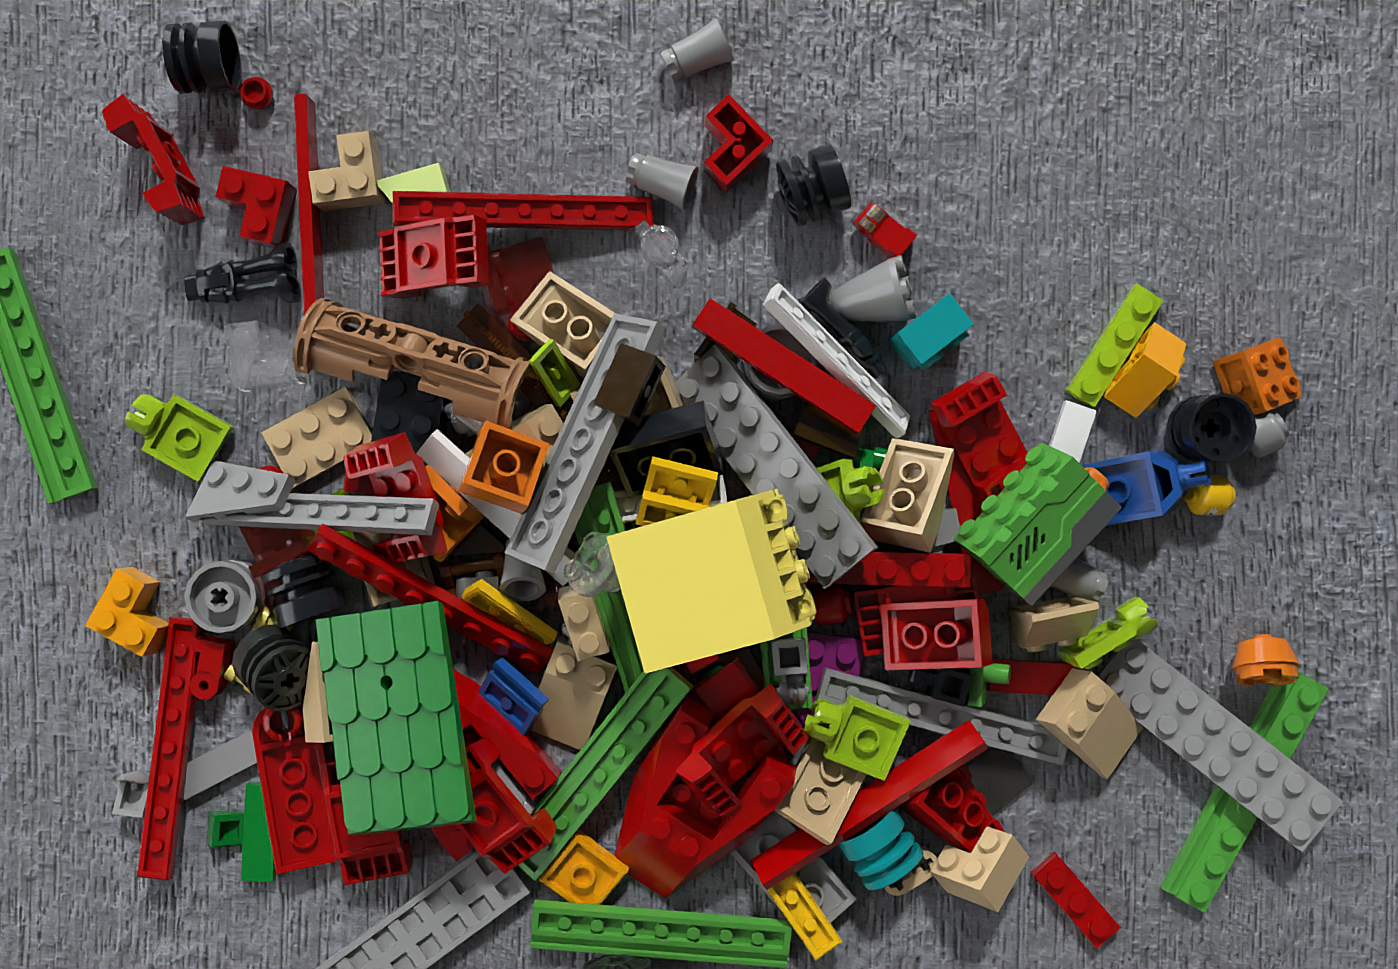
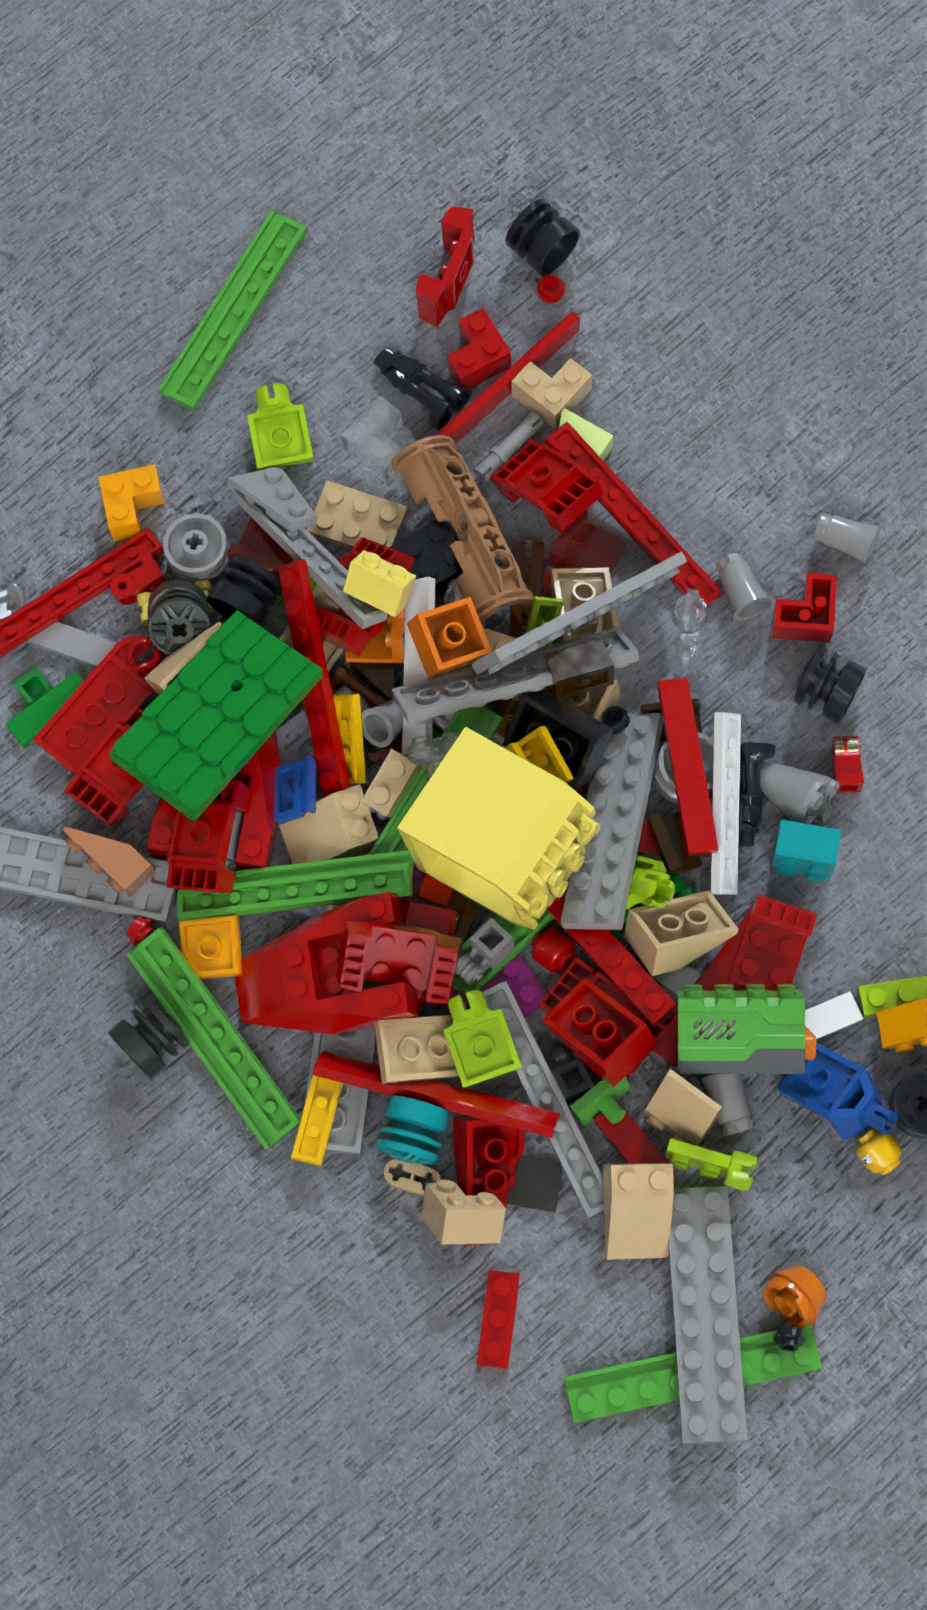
camera: 55 degrees right, 15 degrees down
none -> nougat slope [62,827,155,897]
none -> red plate [126,916,154,945]
none -> light yellow brick [342,550,416,617]
none -> light grey plate [471,551,688,675]
none -> light grey pin [473,411,544,483]
none -> black plate [601,706,630,734]
none -> black plate [773,1325,805,1351]

